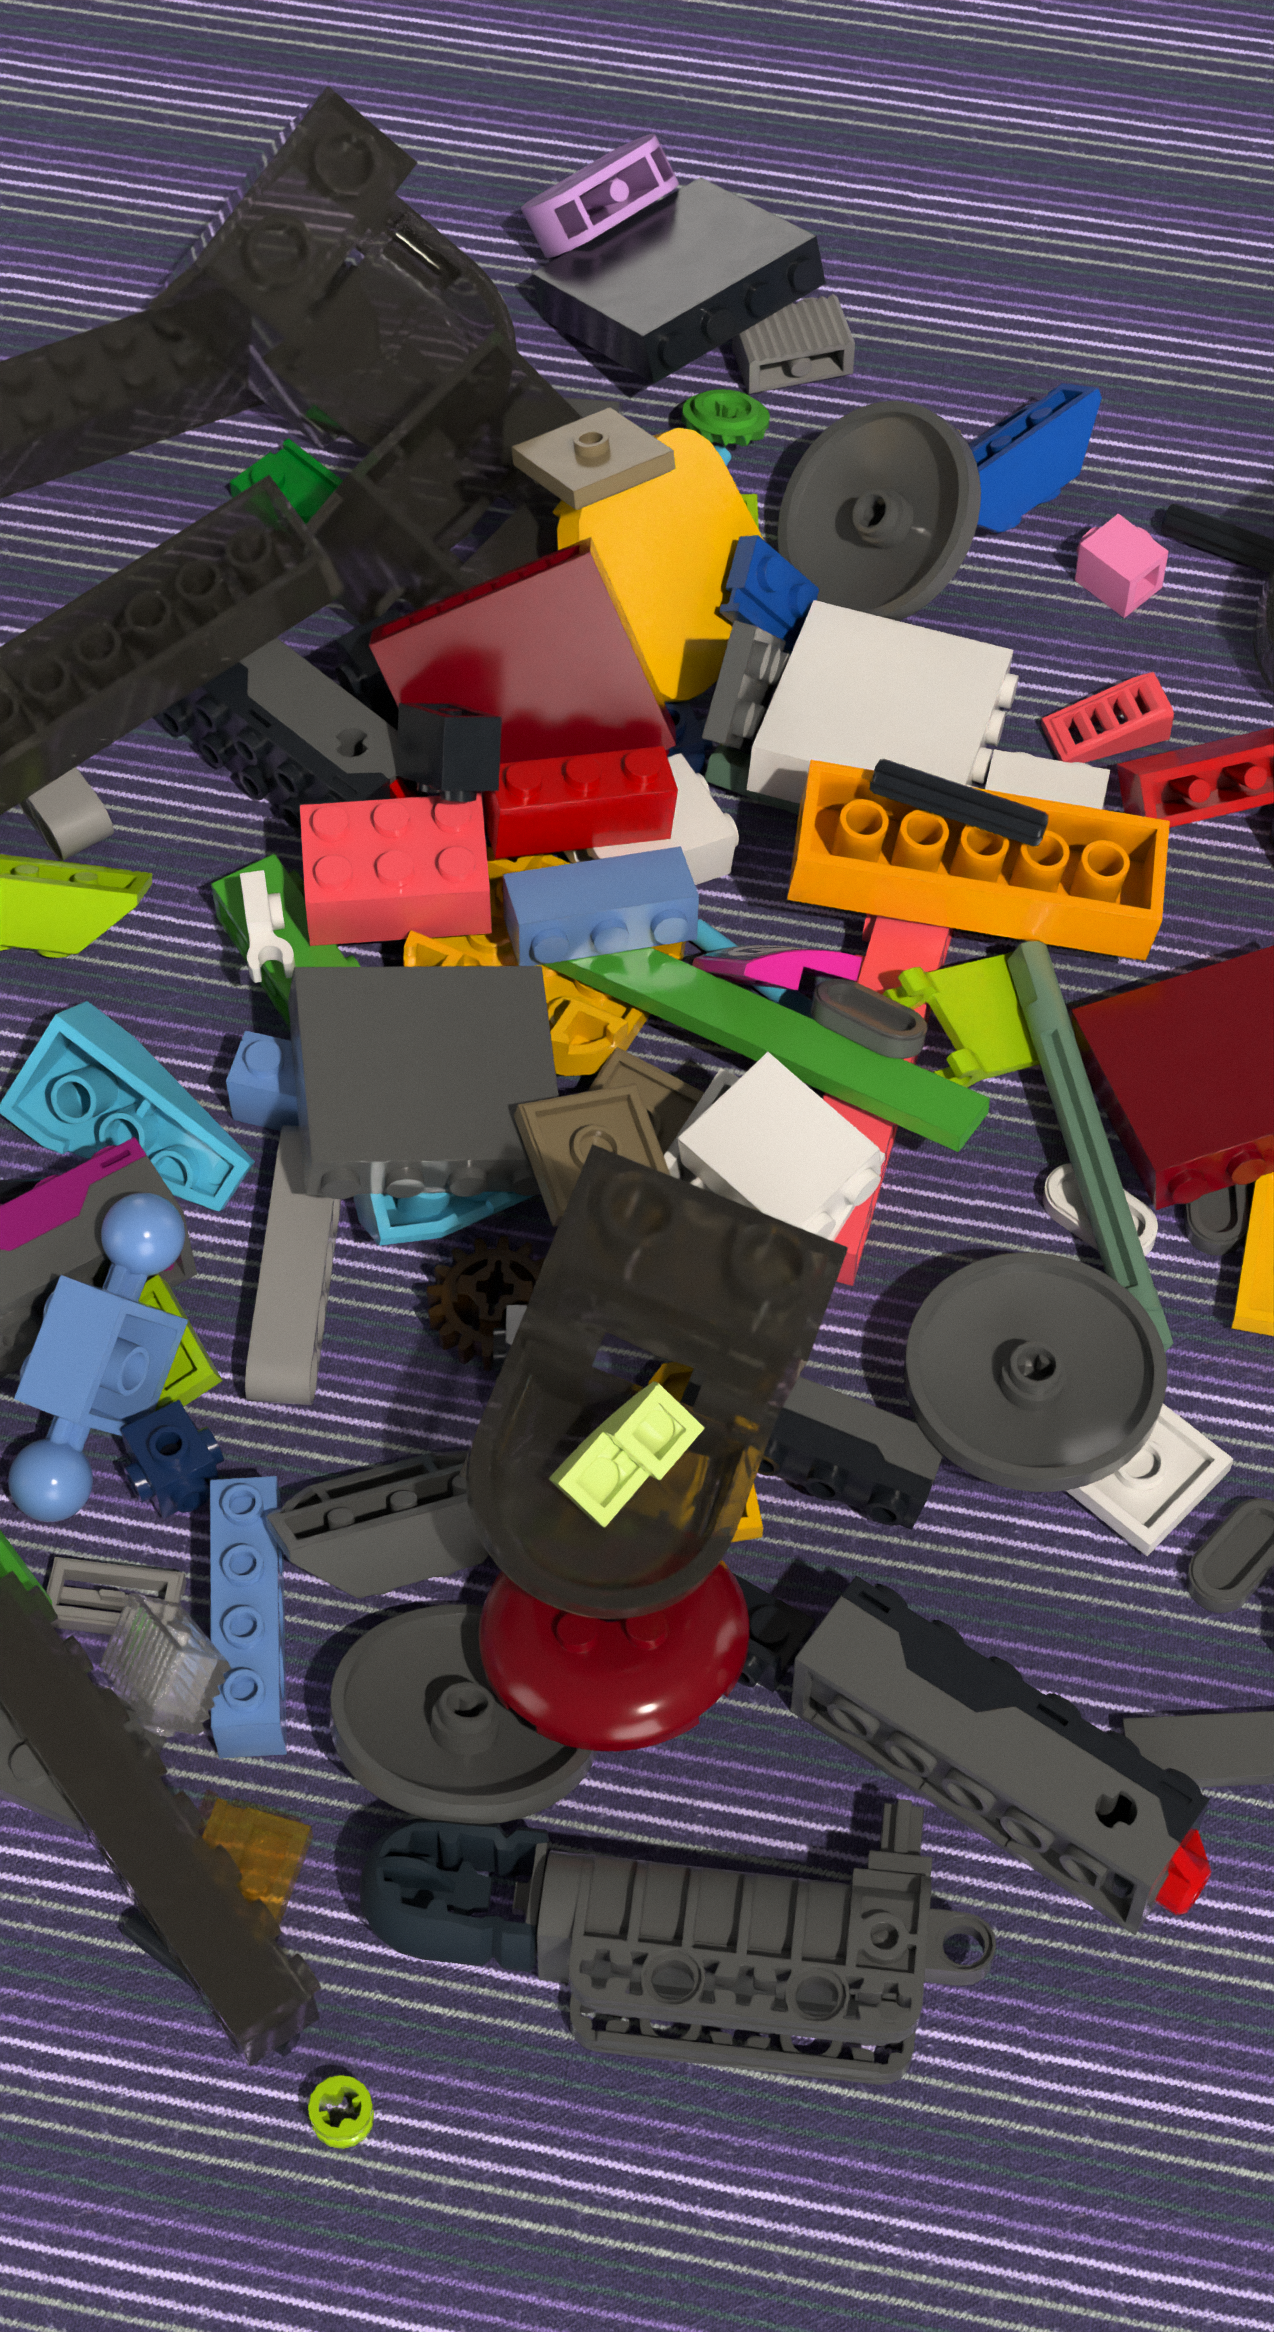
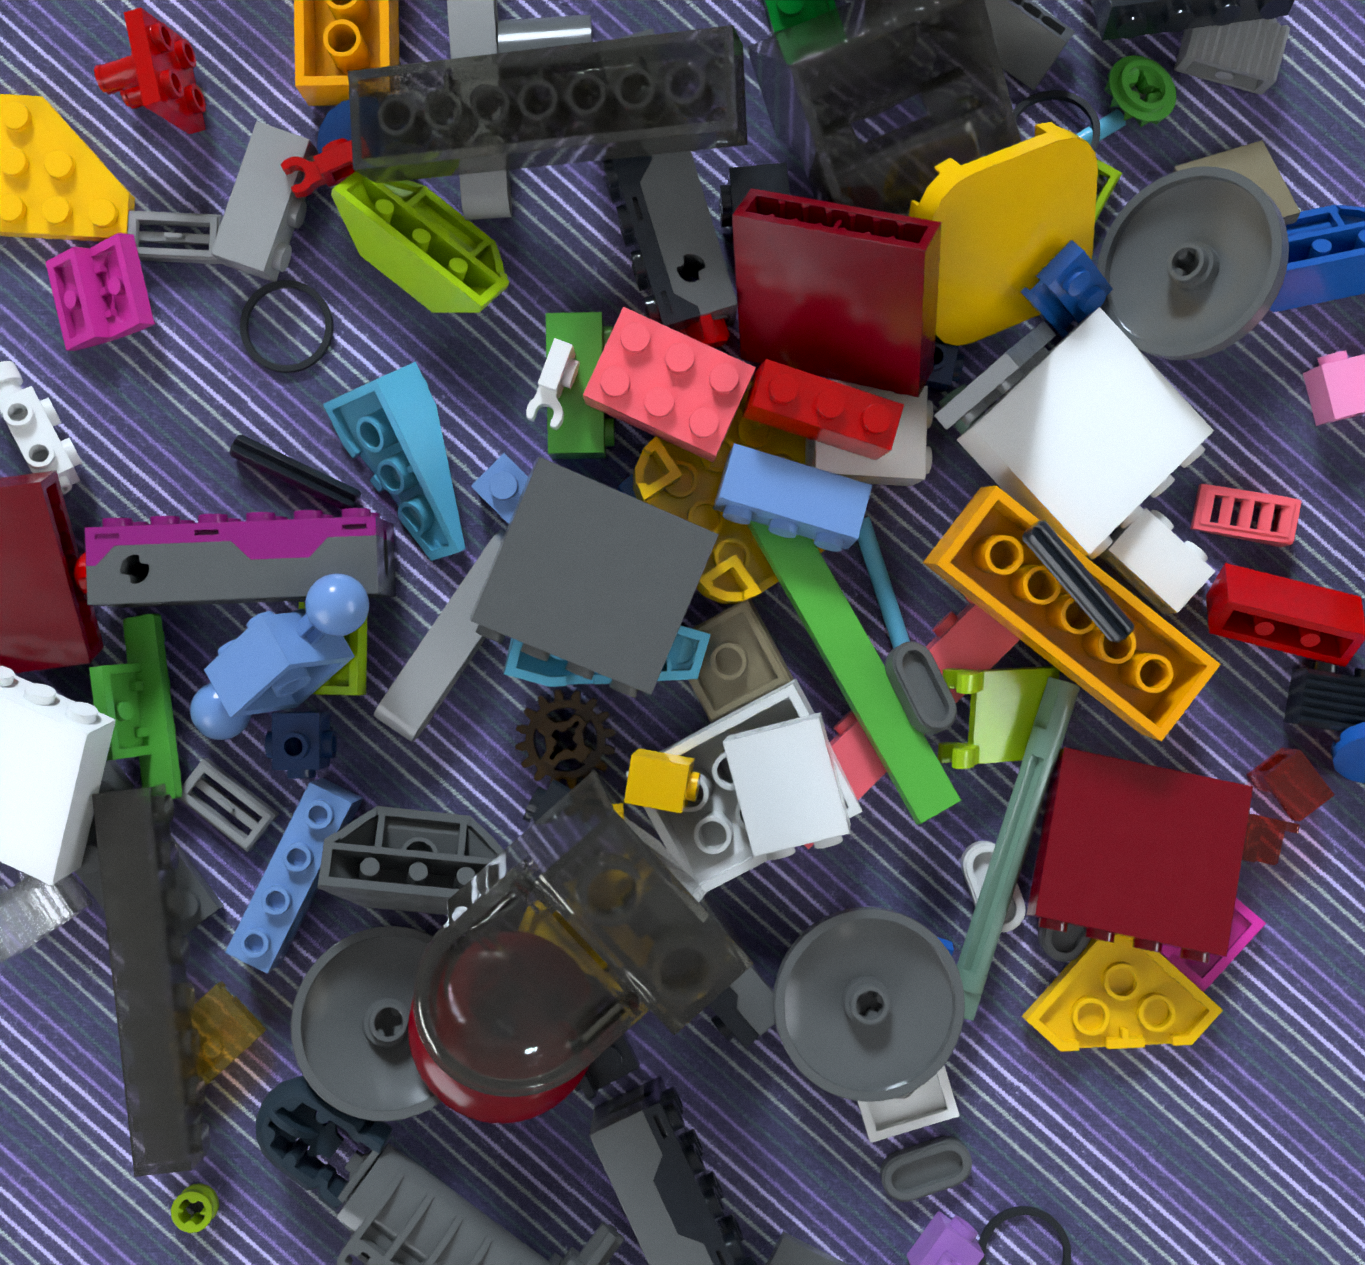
camera: 25 degrees right, 30 degrees up
clear brick [99,1593,231,1737] -> none
black brick [396,703,502,802] -> none
dark tan plate [511,407,676,510] -> none
dark tan plate [514,1083,677,1227] -> none
yellowish green slope [549,1381,704,1528] -> none
dark pink slope [692,945,862,991] -> none

